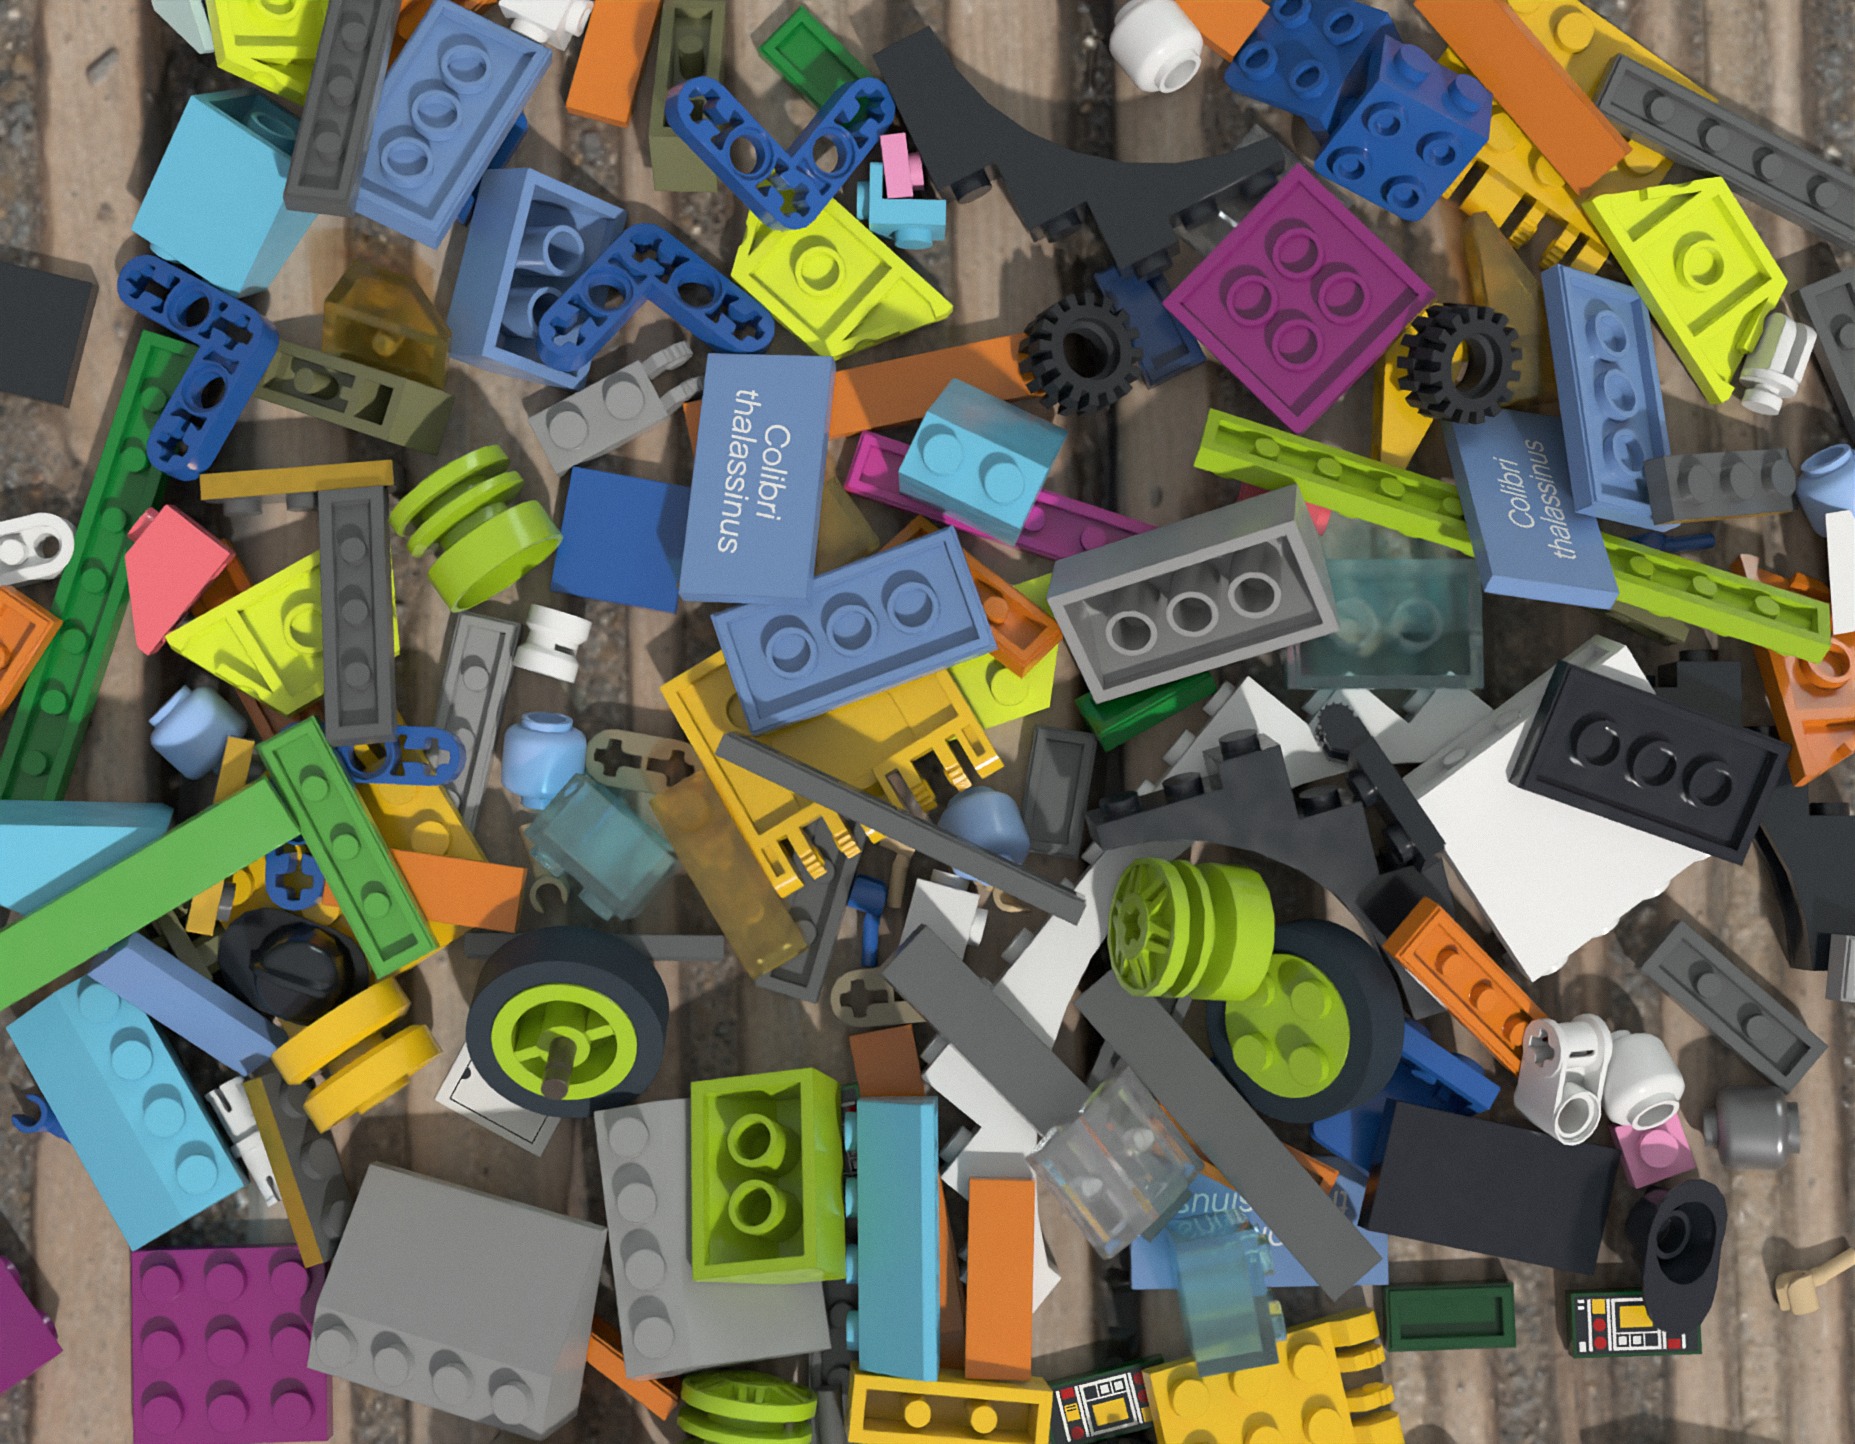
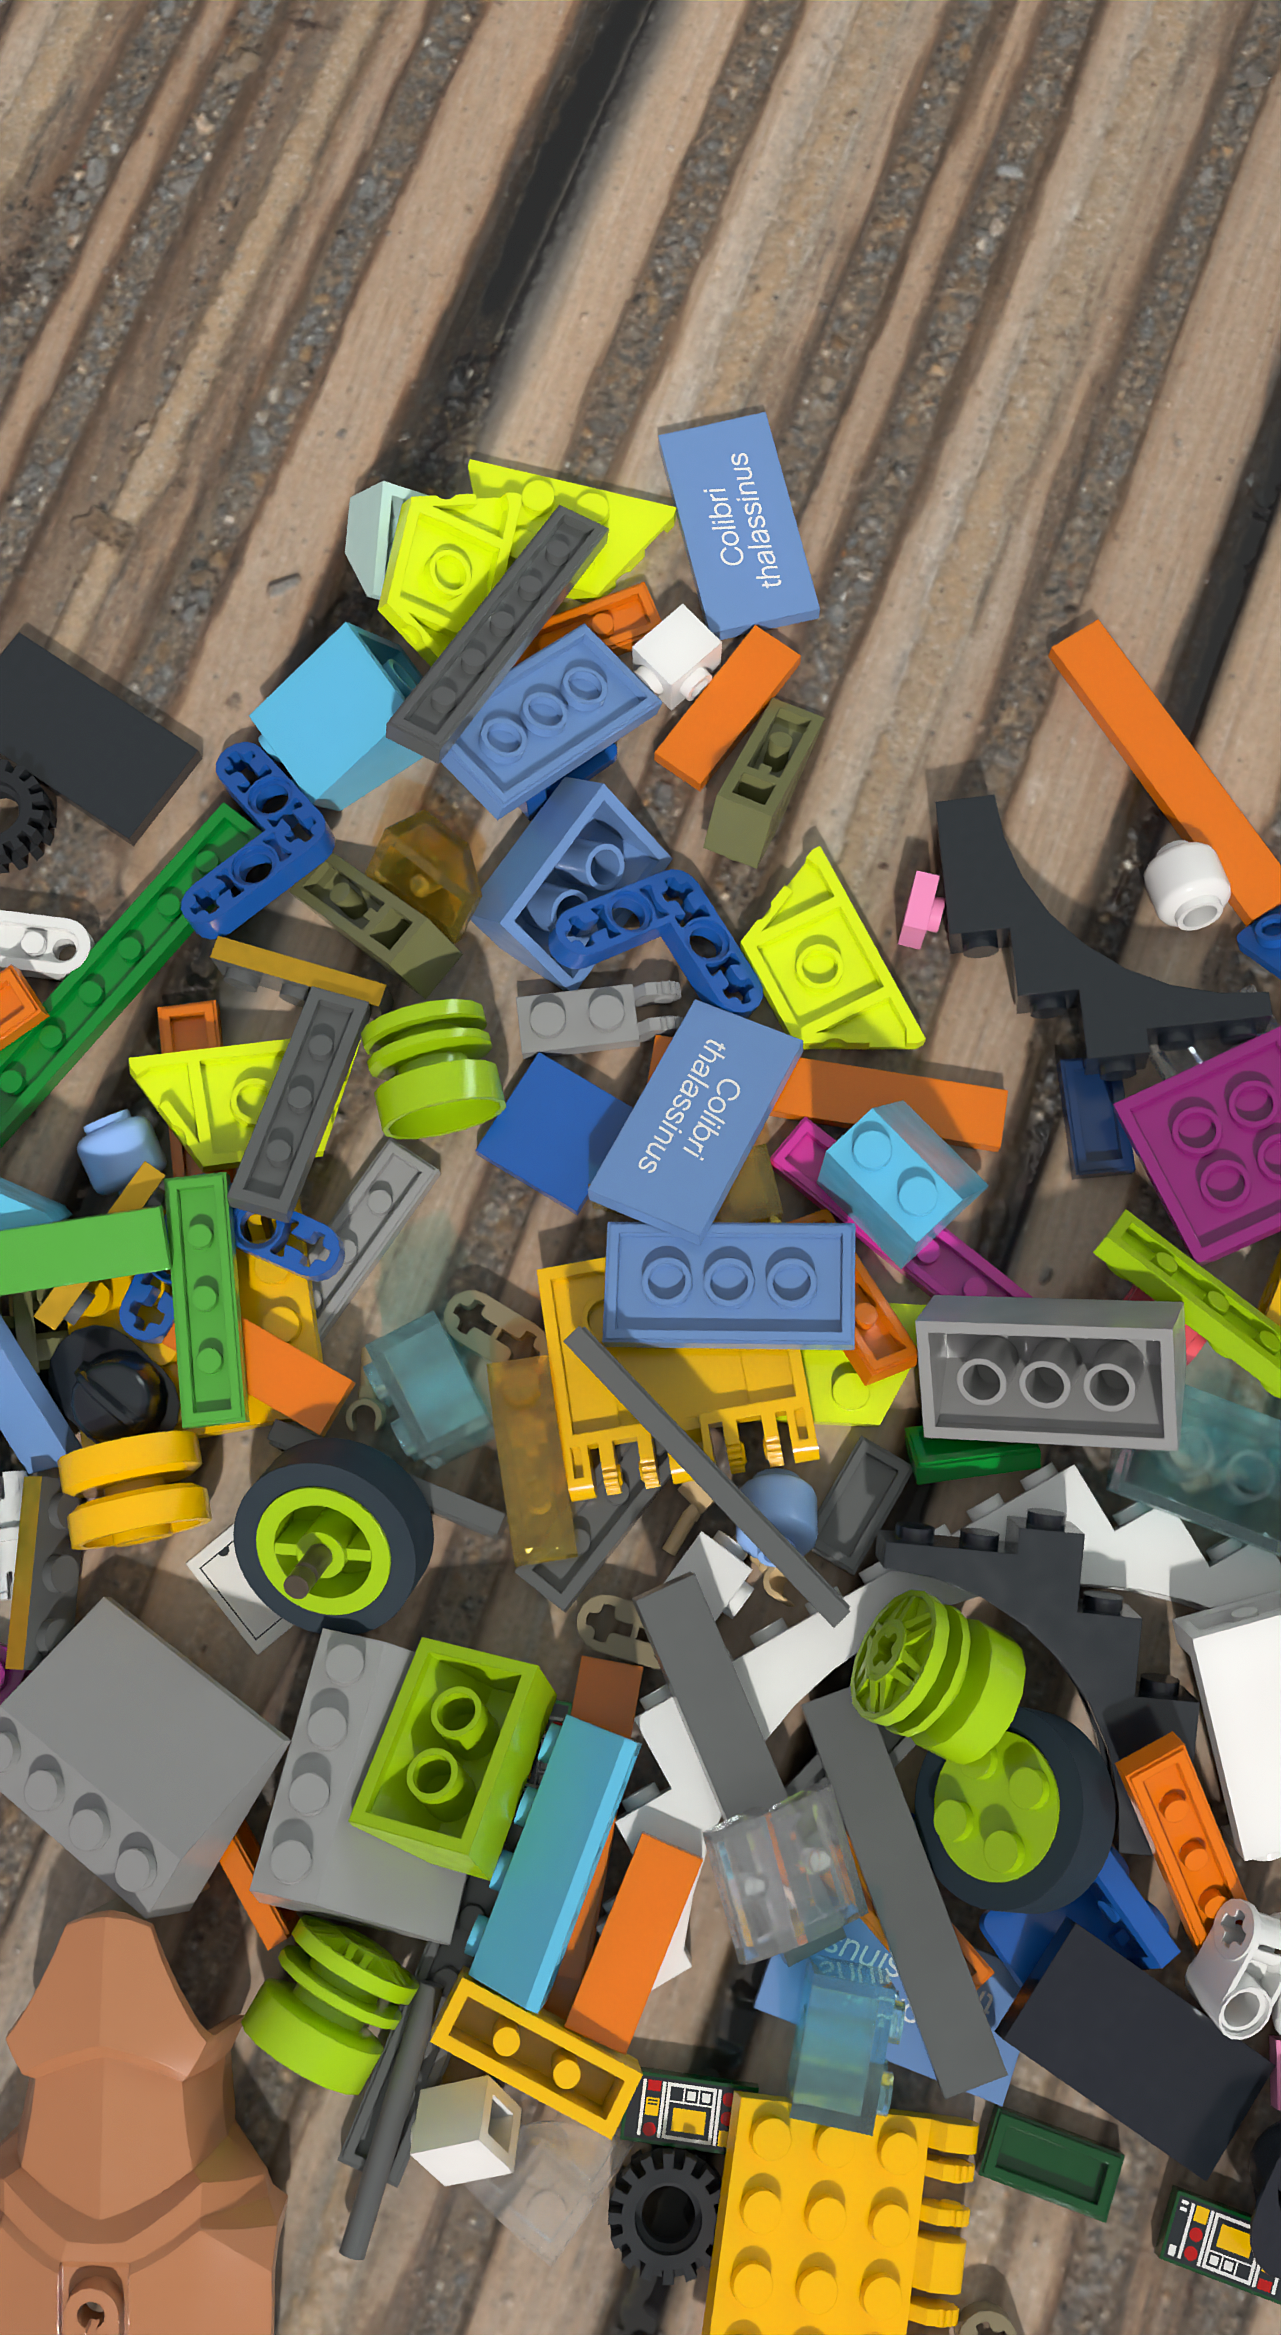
camera: 30 degrees right, 10 degrees down
coral slope [125,504,237,655] -> none
light blue head [501,712,587,810] -> none
white wheel [512,604,592,683] -> none
blue beam [664,76,896,232] -> none
green tile [757,5,877,130] -> none
blue hand [847,874,888,967] -> none
medium azure bracket [857,162,946,250] -> none
black tyre [1018,292,1144,417] -> none
black hinge [1315,702,1446,873] -> none

